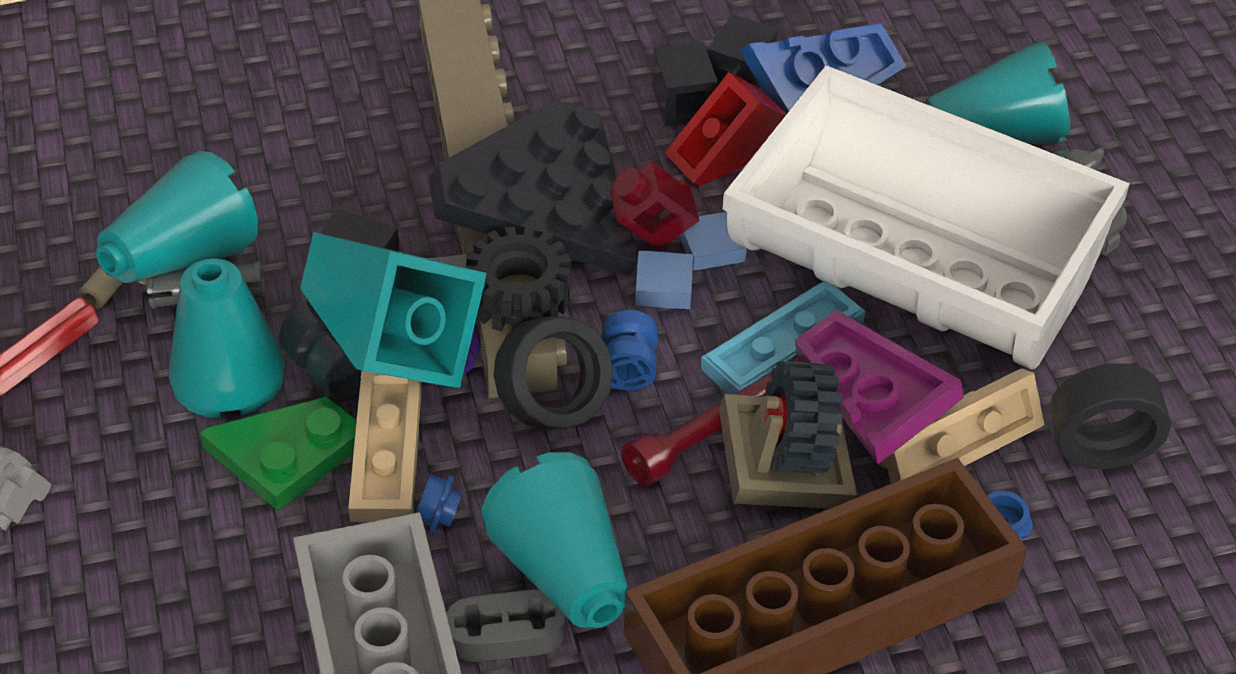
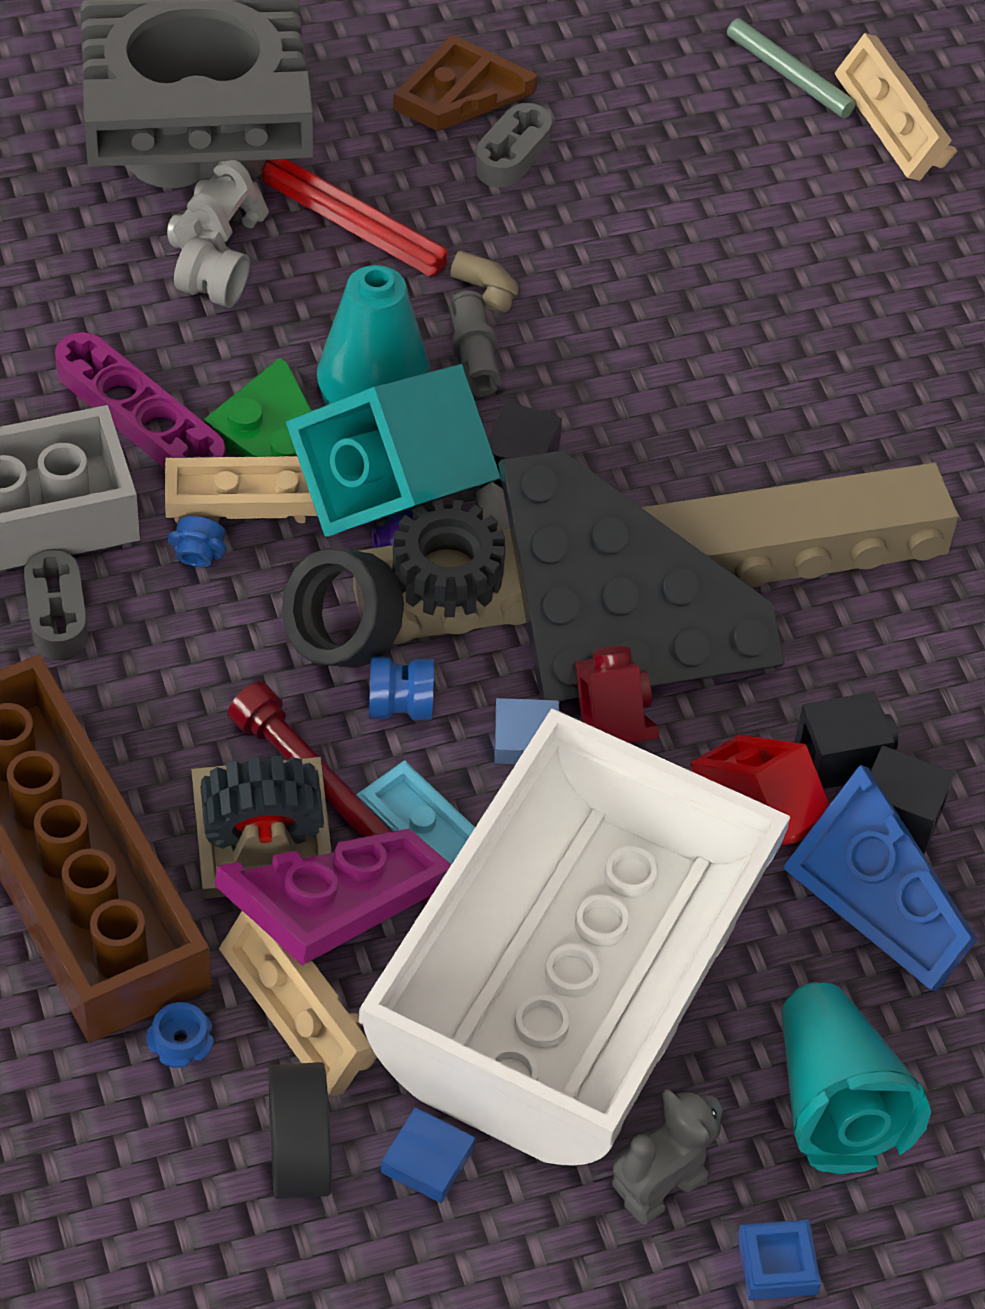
camera: 85 degrees right, 5 degrees up
teal cone [96,150,258,283] -> none
teal cone [481,452,628,628] -> none
none -> magenta beam [55,332,226,468]
none -> light grey wheel [174,236,250,308]
none -> blue tile [381,1107,476,1203]
none -> blue tile [737,1219,821,1300]

